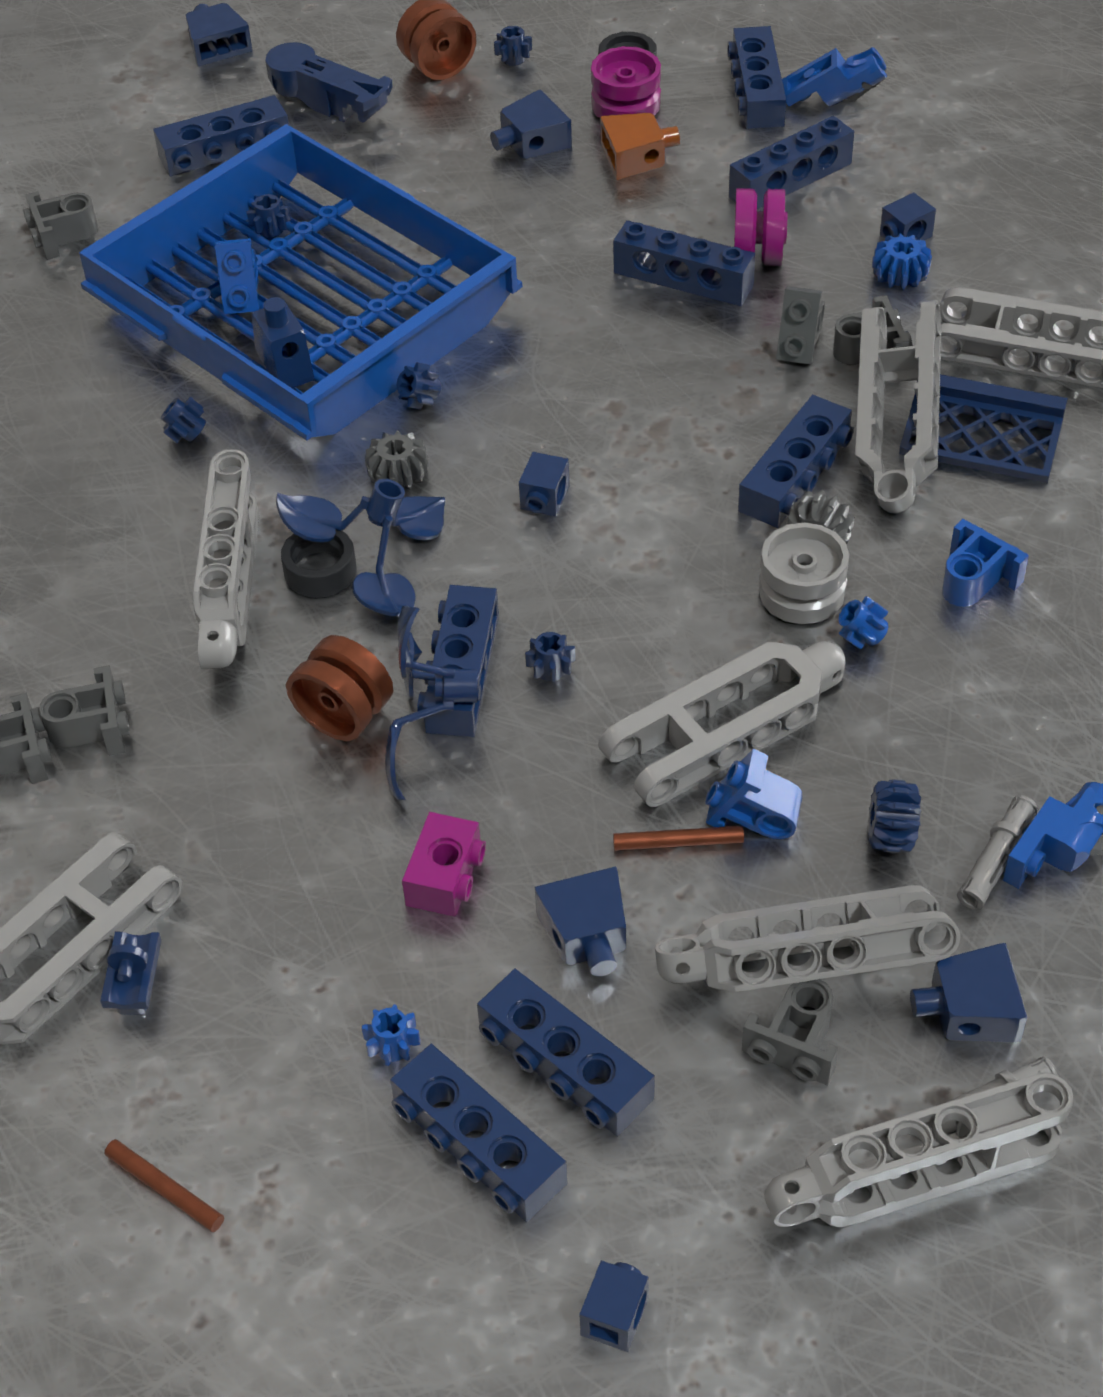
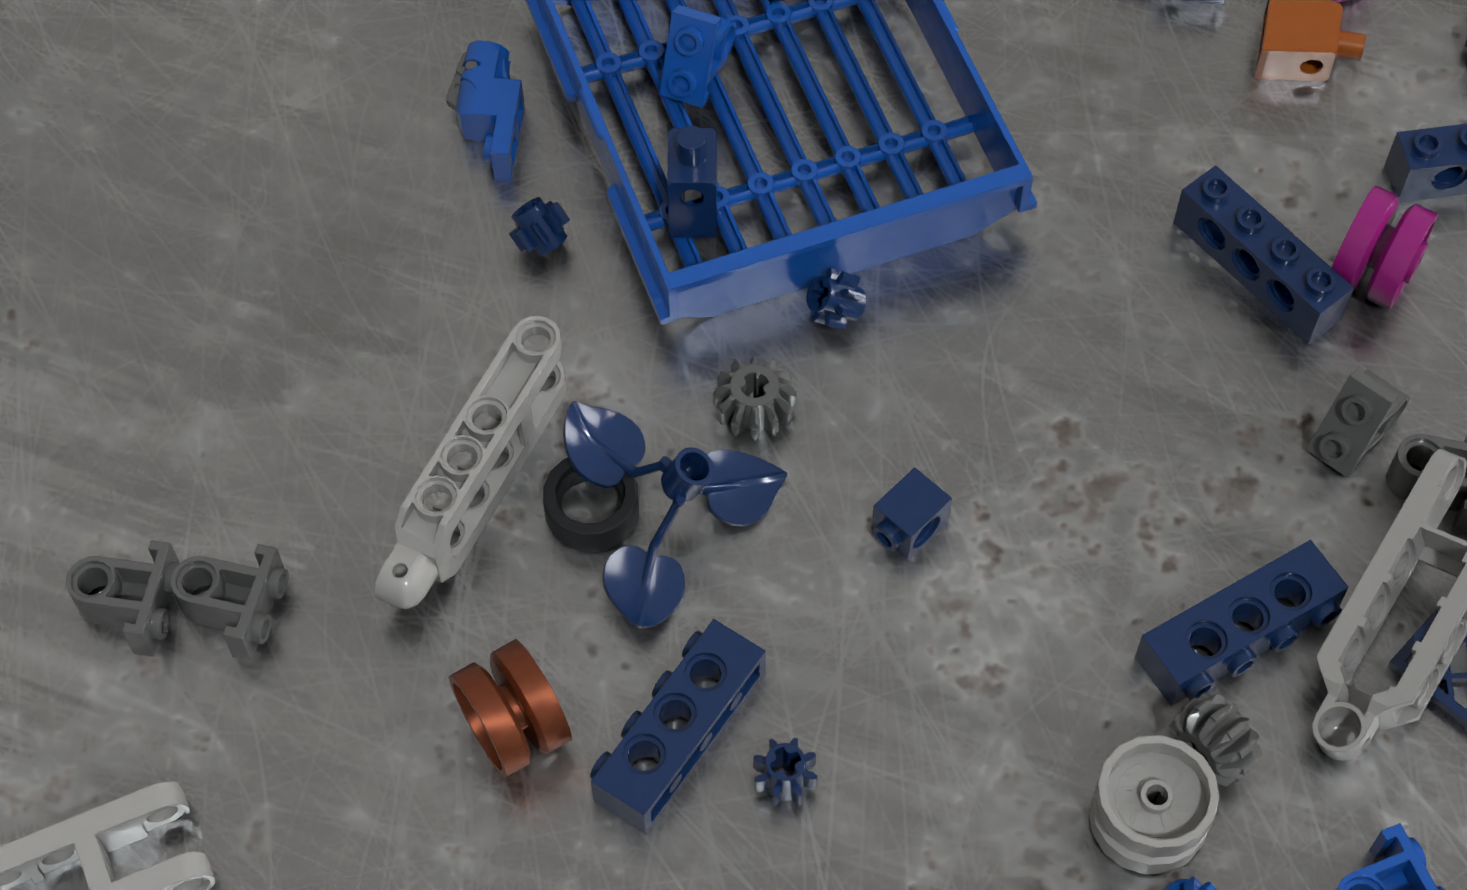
camera: 25 degrees right, 10 degrees up
dark blue plant [385,606,478,800] -> none
none -> blue plate [446,40,525,182]

